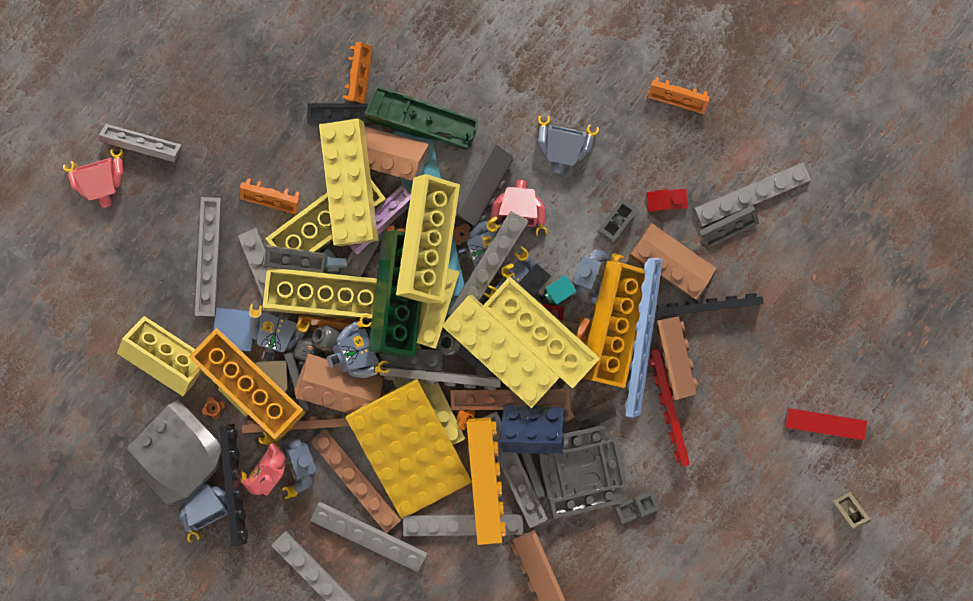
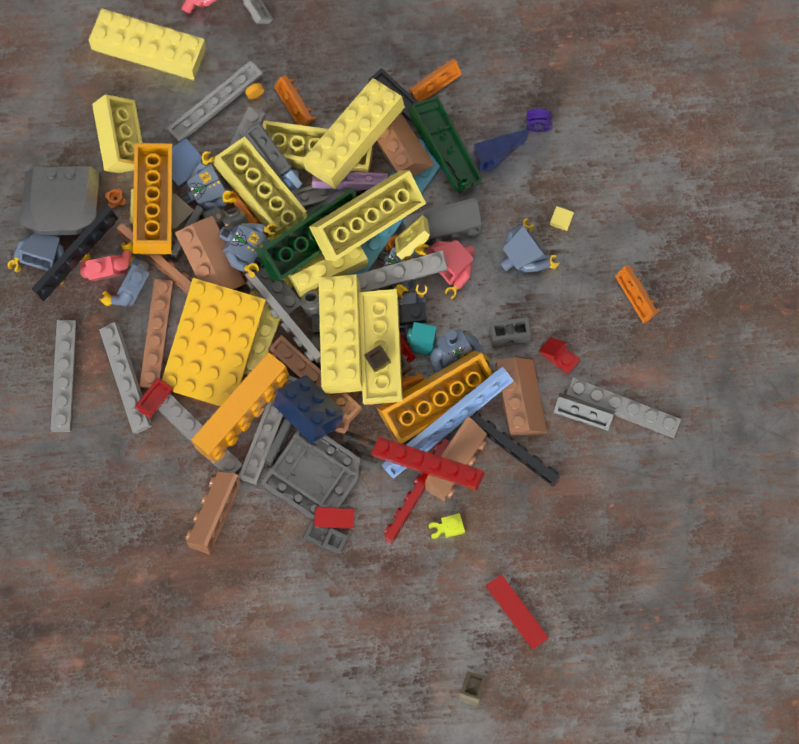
camera: 45 degrees right, 15 degrees down
none -> light yellow brick [89,9,206,80]
none -> red tile [135,378,173,419]
none -> light orange tile [245,83,265,99]
none -> red tile [313,506,355,529]
none -> dark brown plate [364,345,391,372]
none -> red plate [371,437,485,491]
none -> light yellow plate [395,215,430,260]
none -> neon yellow plate [429,513,465,539]
none -> clear blue slope [473,129,528,171]
none -> dark purple wheel [527,108,552,133]
none -> light yellow tile [550,206,574,231]

